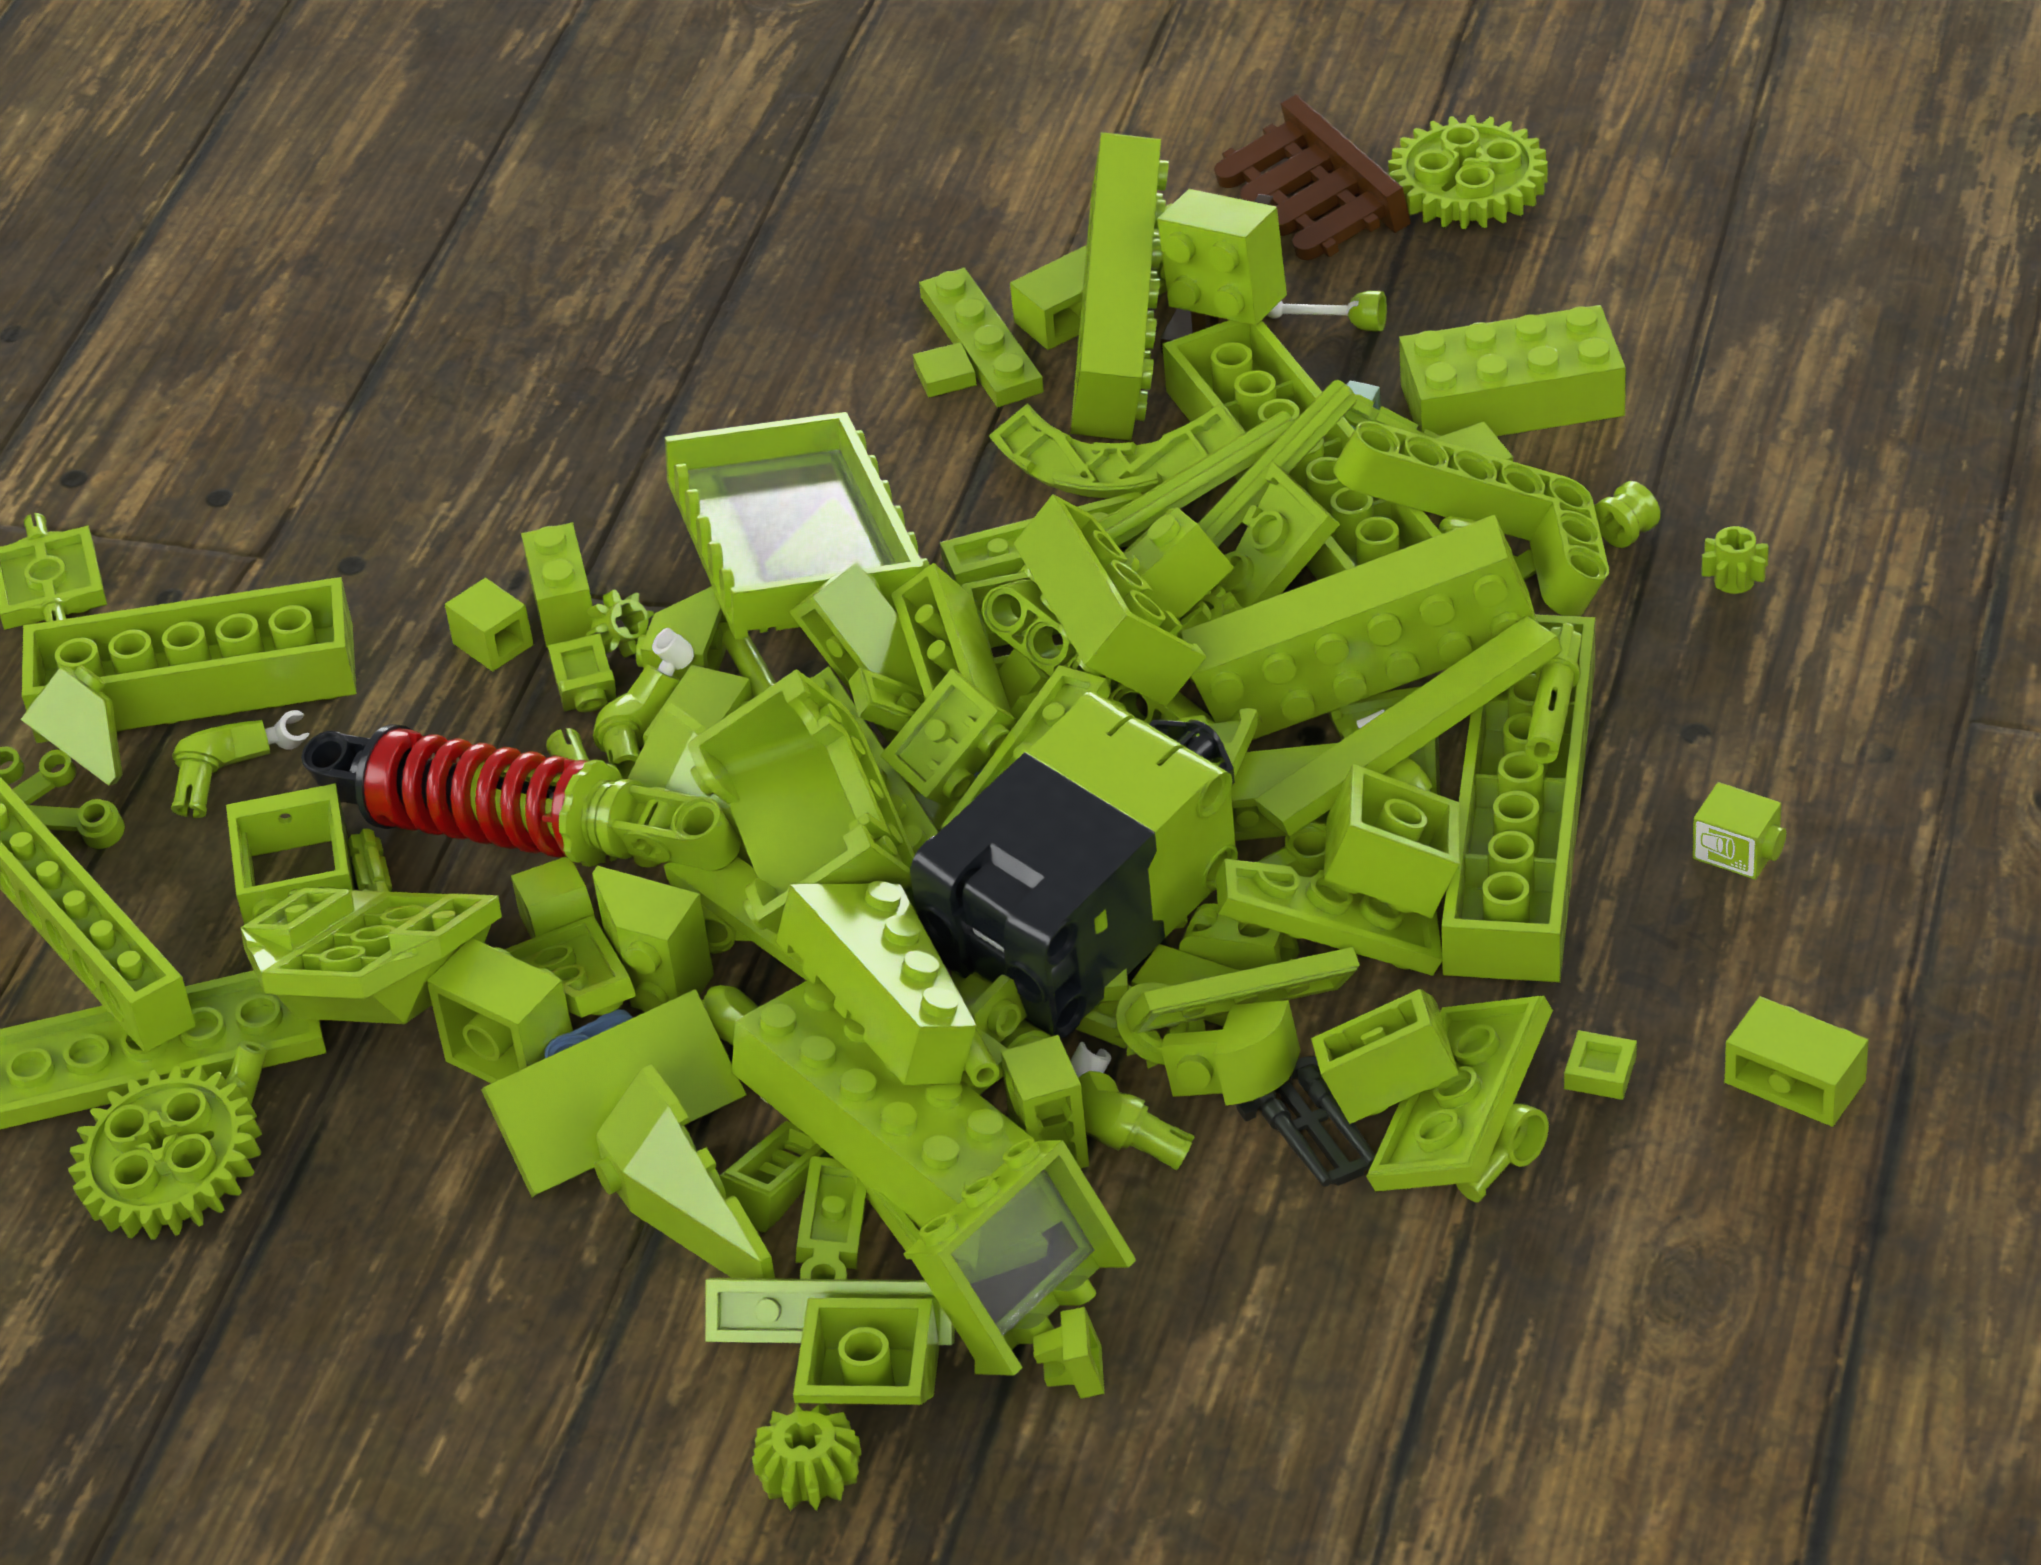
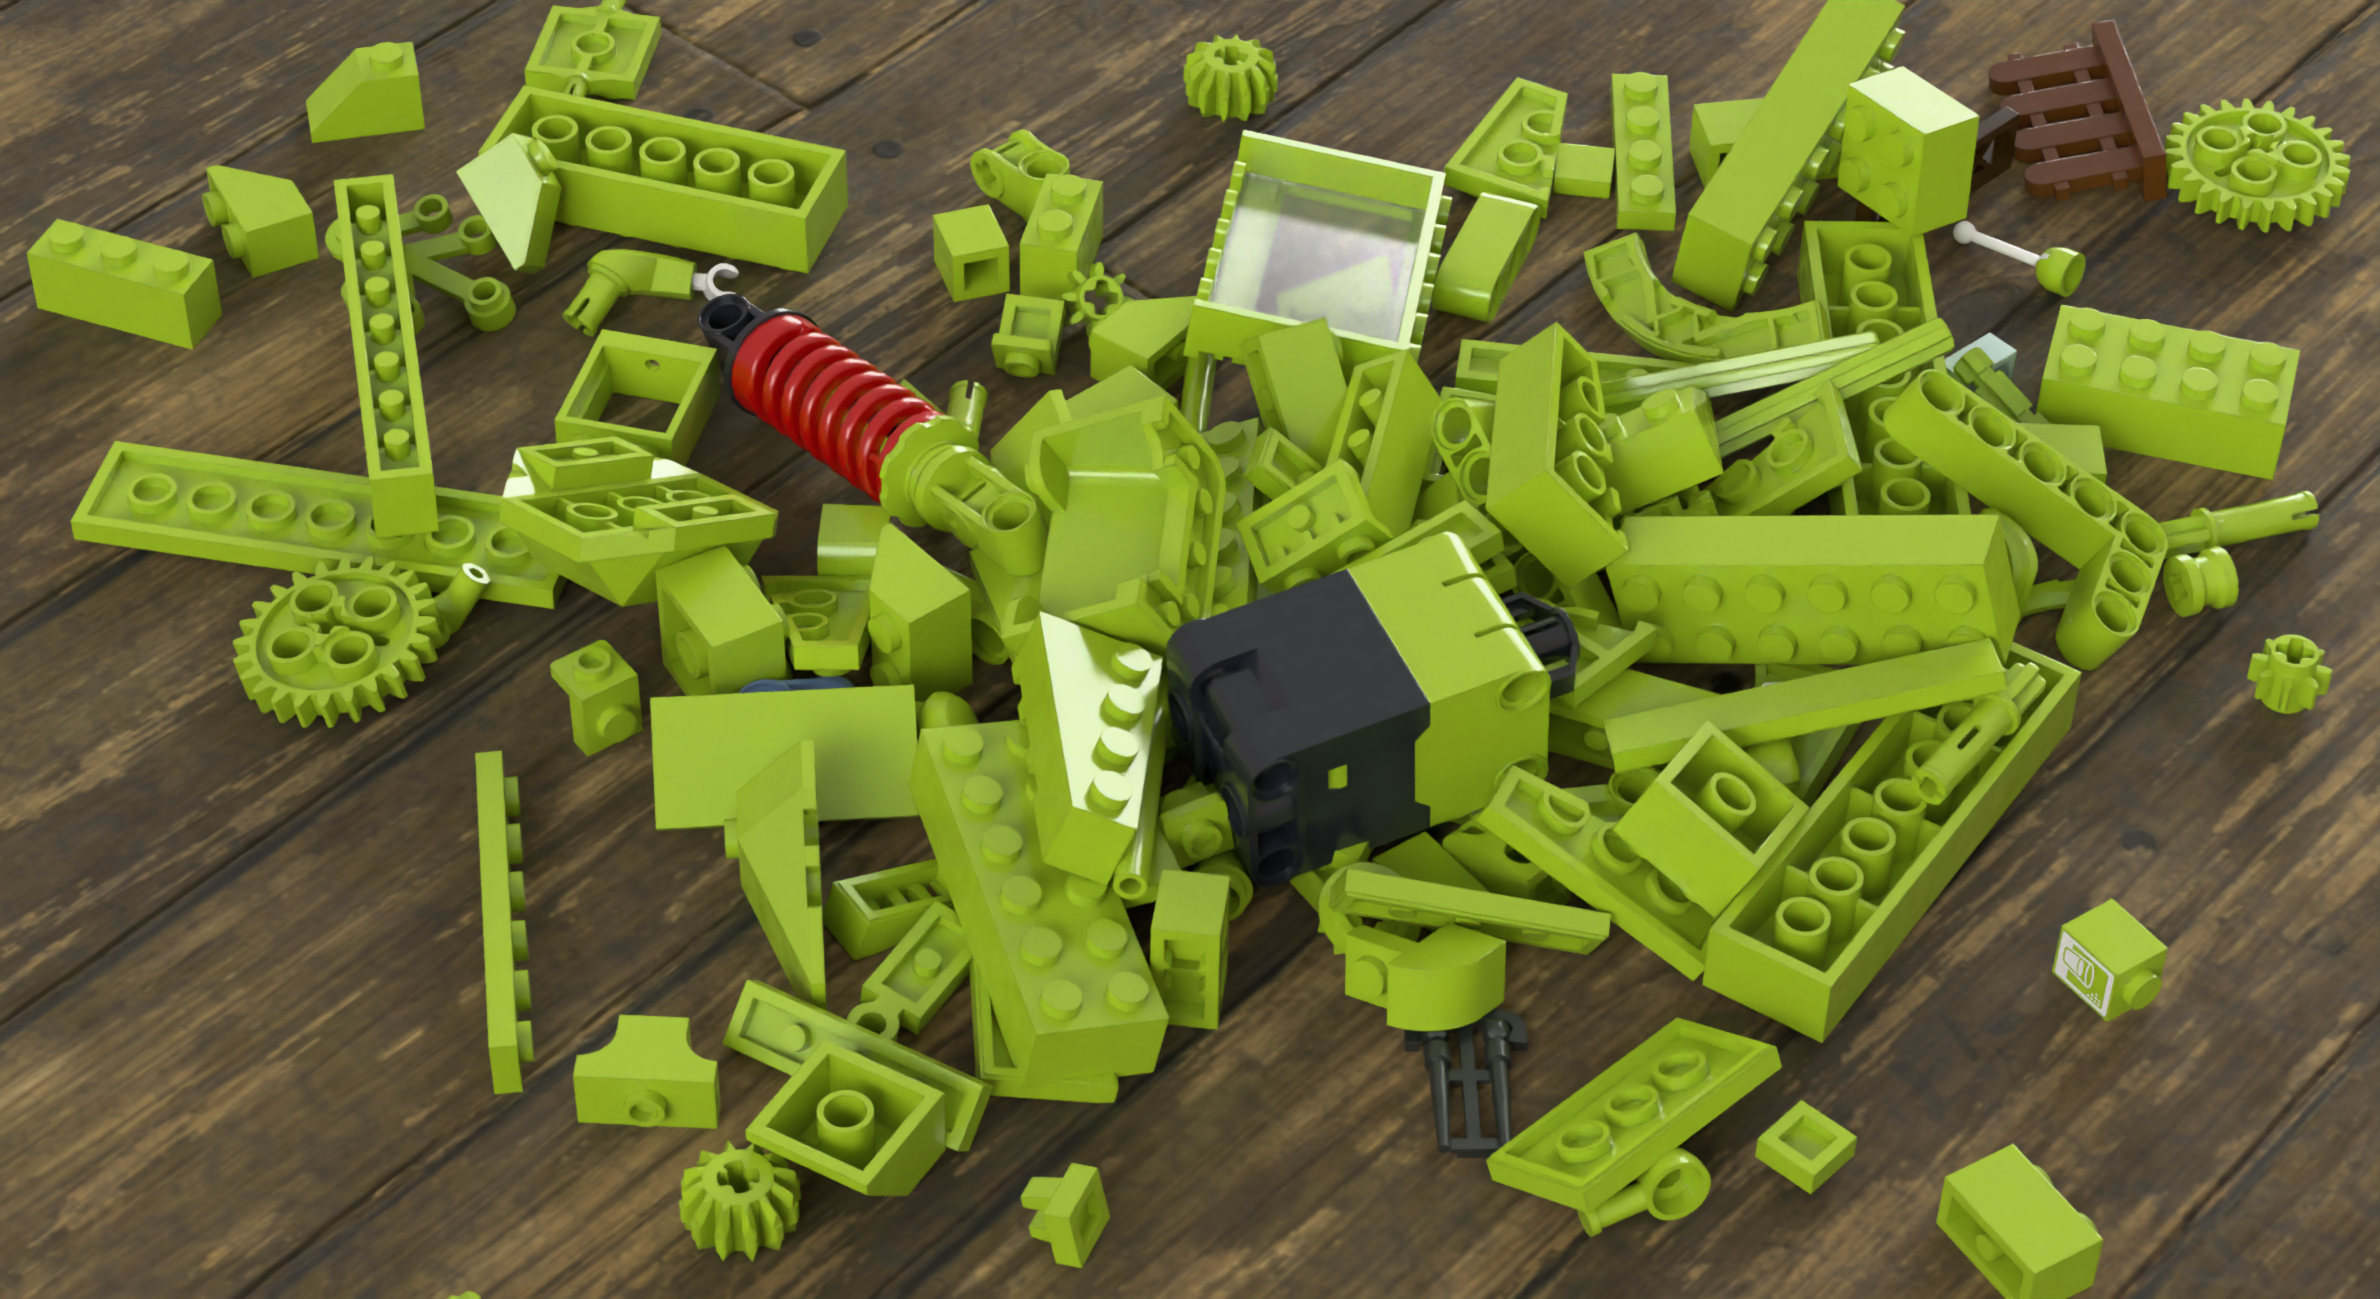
camera: 20 degrees right, 0 degrees up
lime axle [348,828,392,892] -> none
lime arm [593,628,694,779] -> none
lime window [903,1138,1136,1376] -> none
lime arm [1070,1042,1194,1171] -> none
lime slope [1311,989,1459,1124] -> none
none -> lime plate [475,751,534,1094]
none -> lime bracket [550,640,643,757]
none -> lime brick [573,1015,721,1129]
none -> lime piece [970,129,1070,223]
none -> lime gear [1183,34,1278,123]
none -> lime beam [1432,192,1541,323]
none -> lime wing [1443,77,1568,219]
none -> lime axle [2159,490,2319,559]

